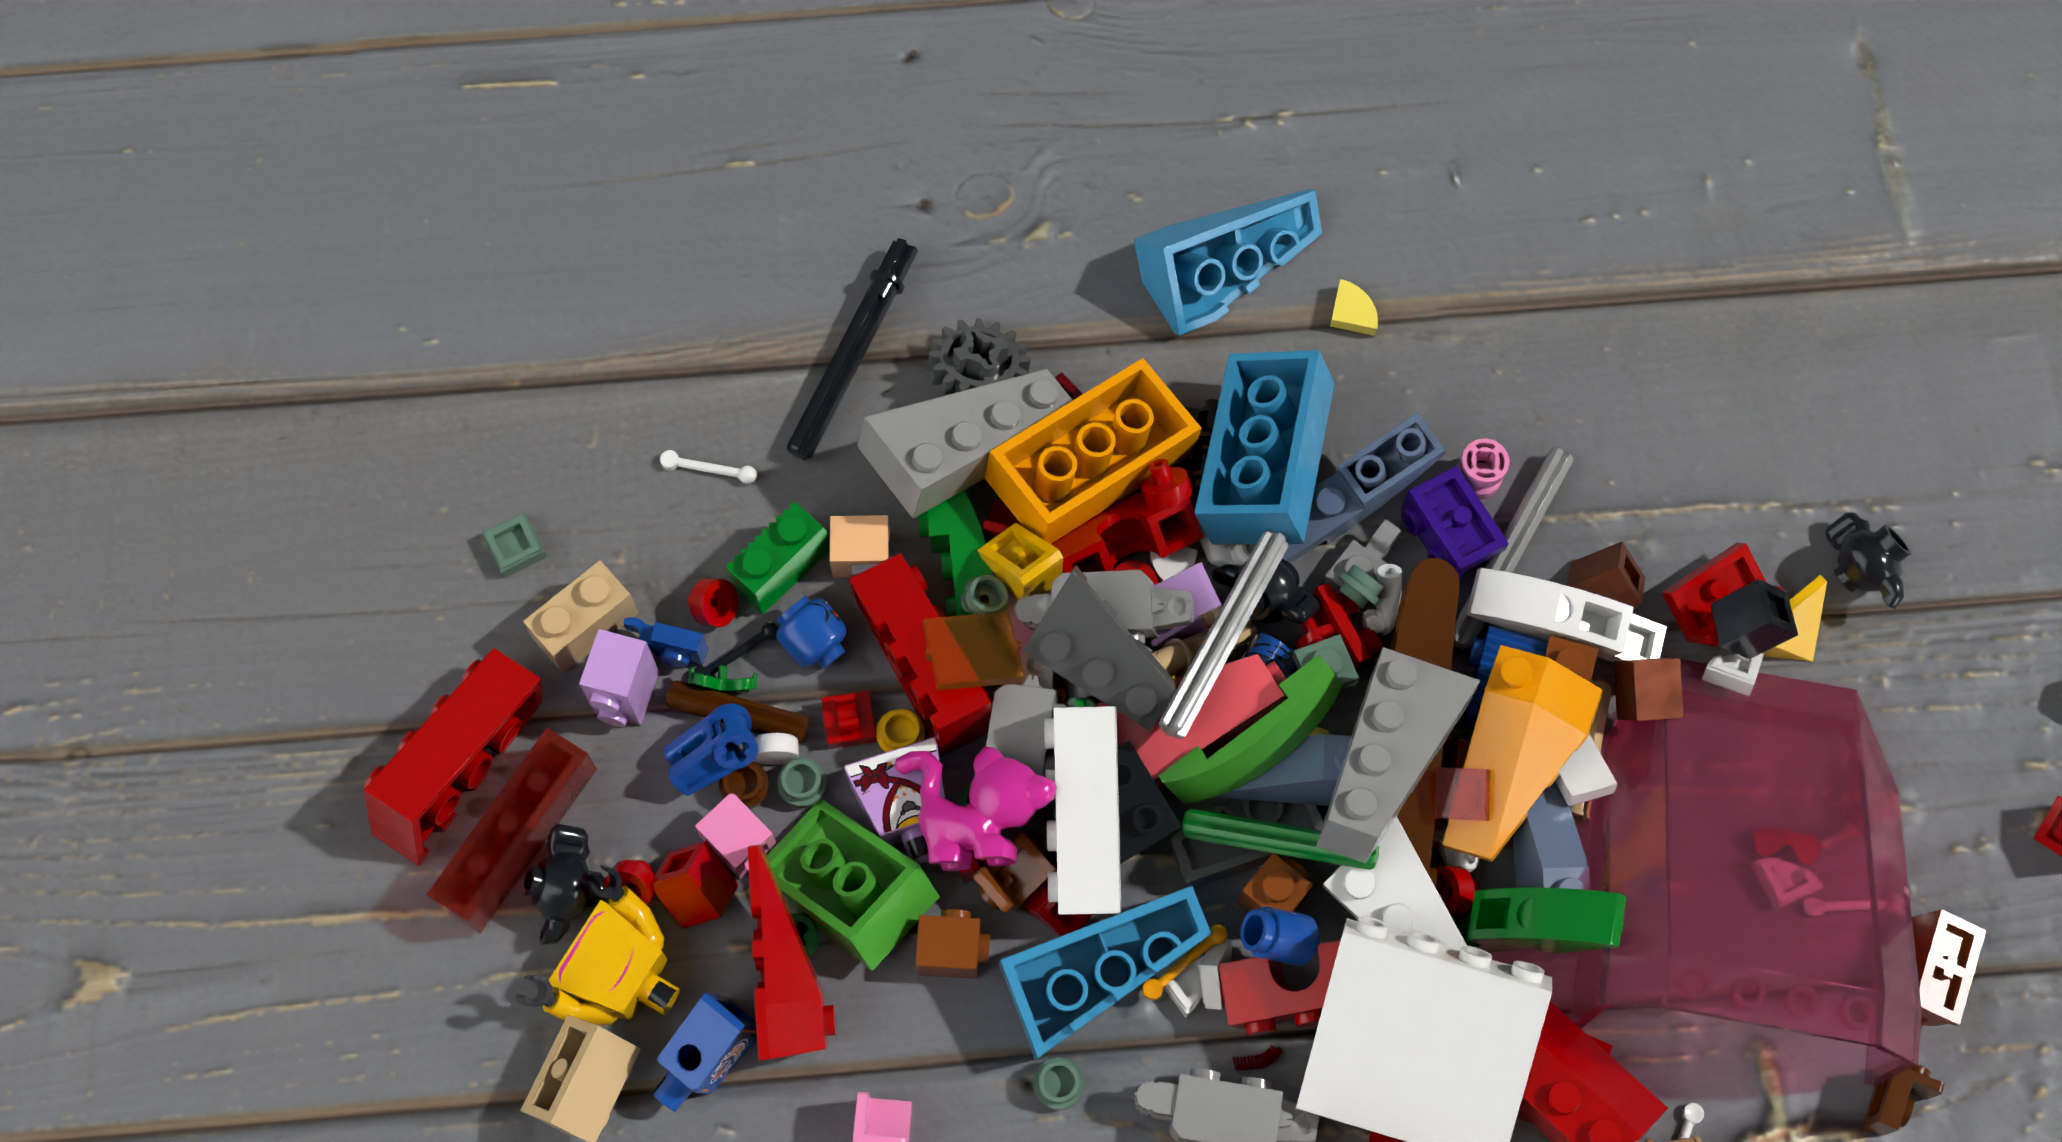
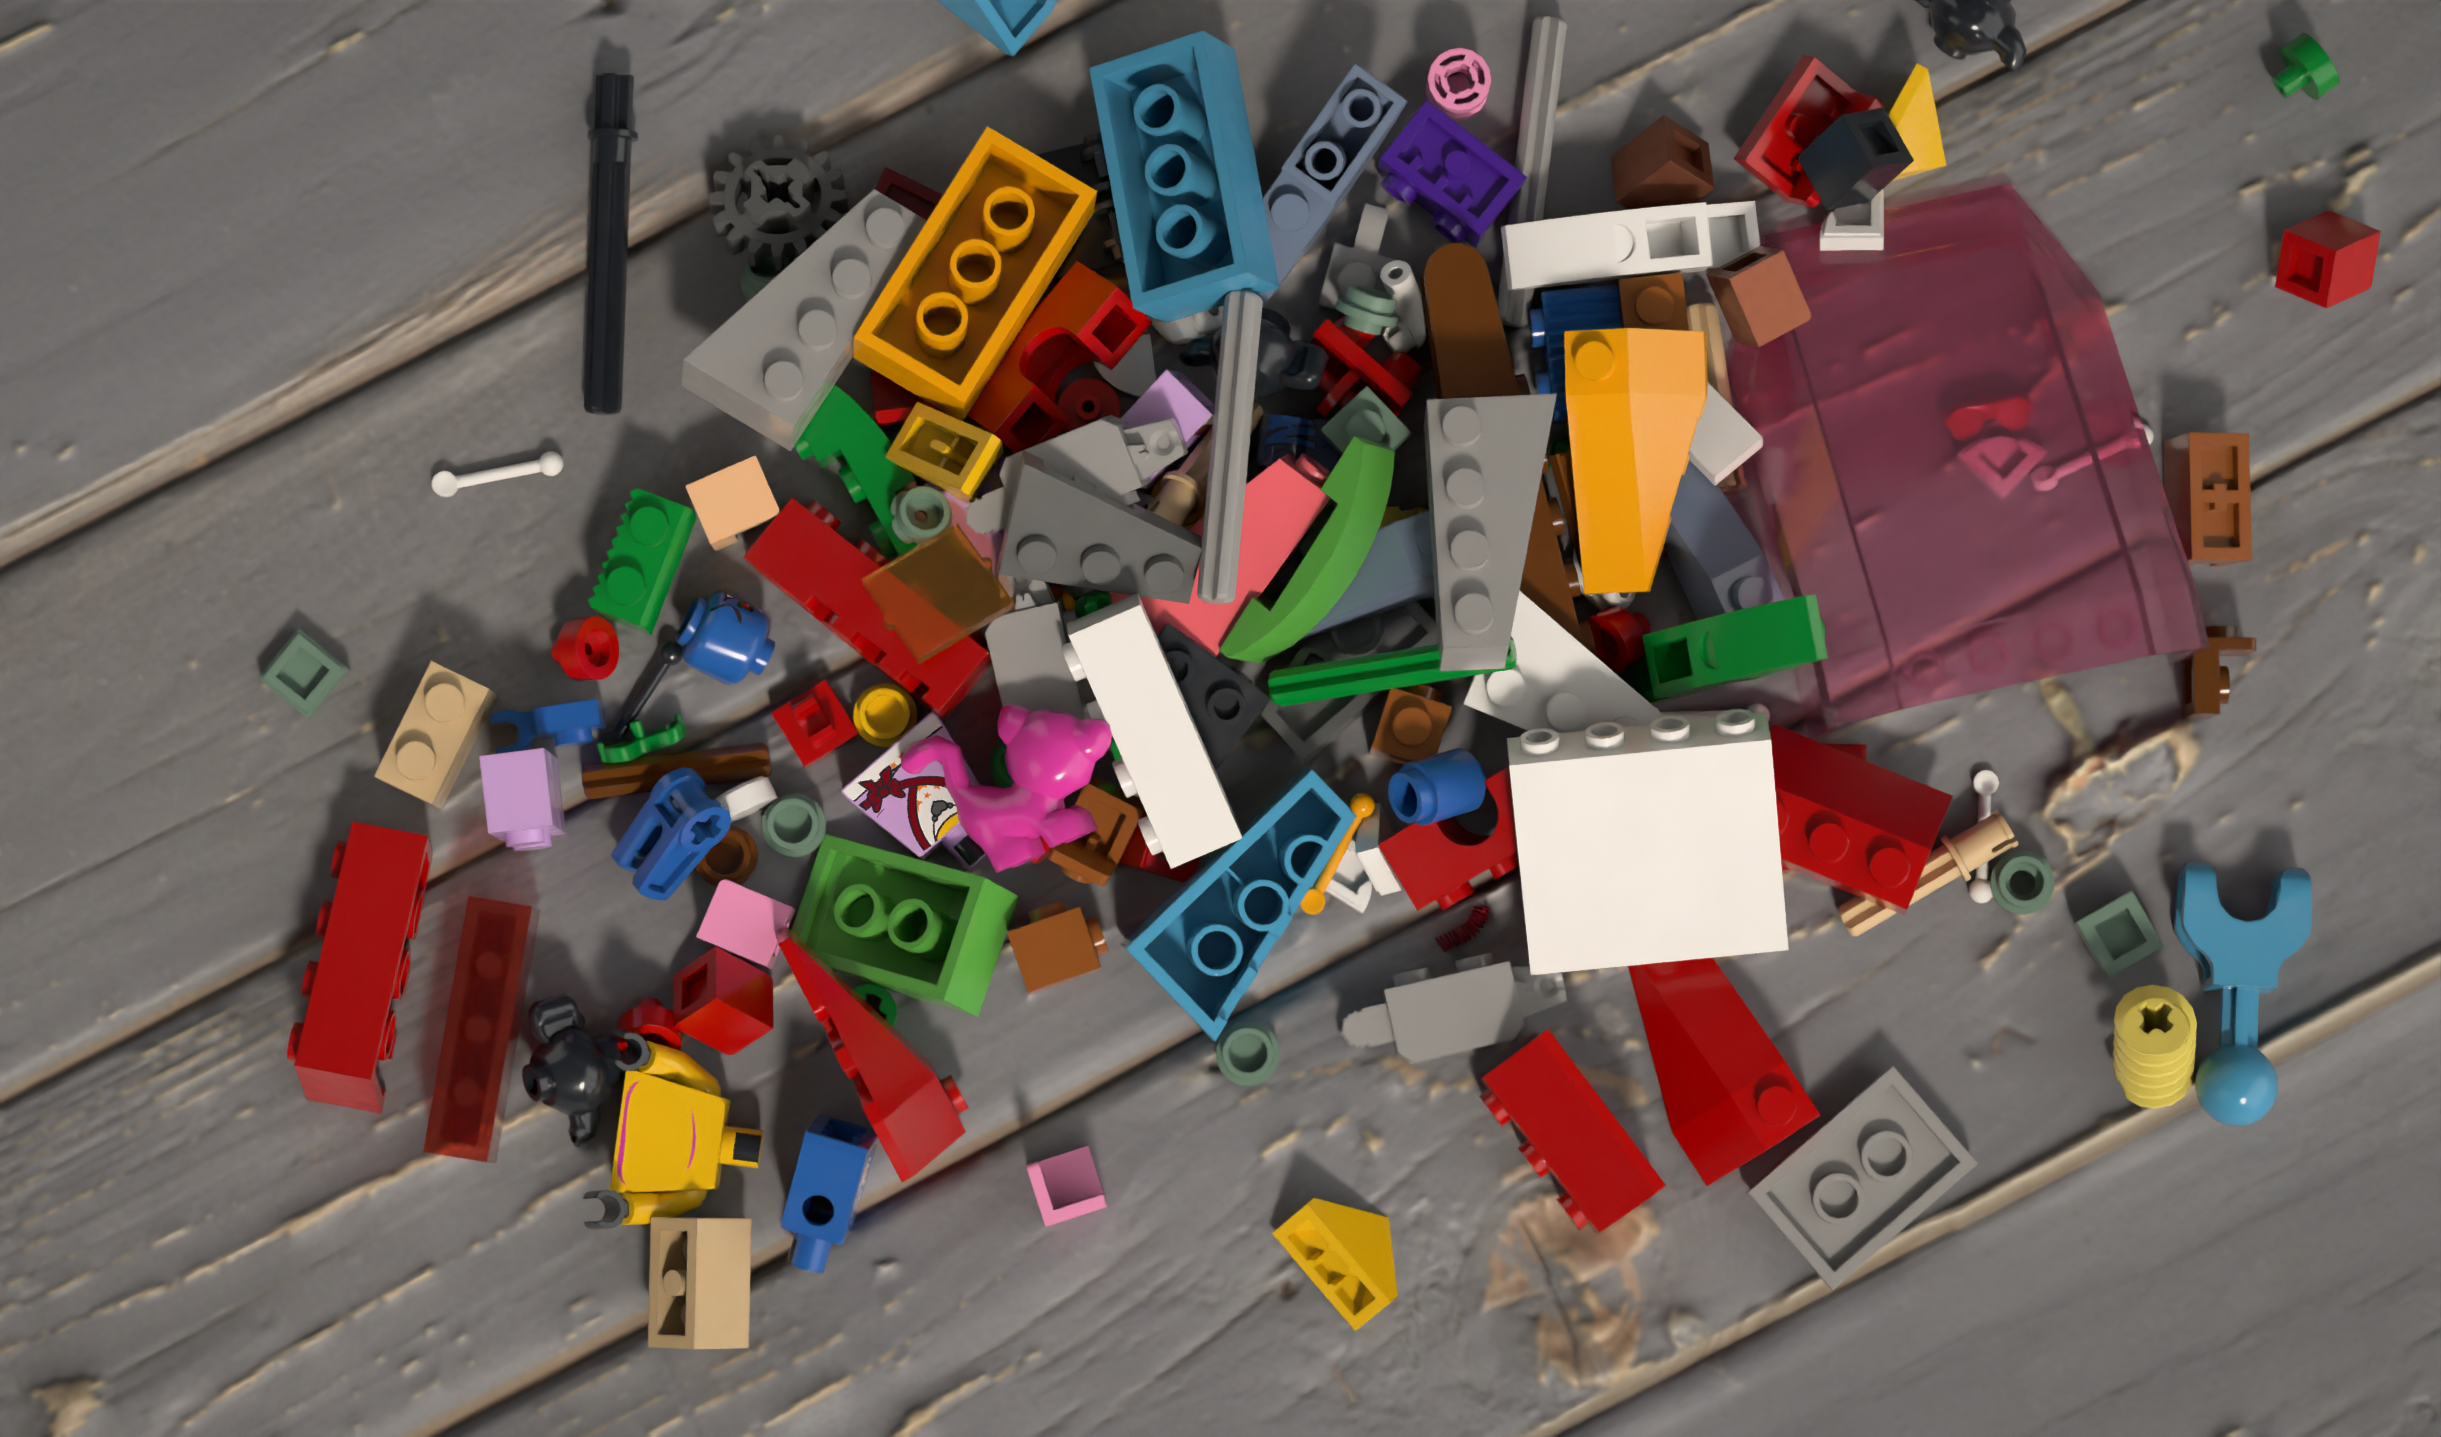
camera: 25 degrees left, 15 degrees up
red tile [1141,459,1193,509] -> none
clear red tile [1435,767,1490,821] -> none

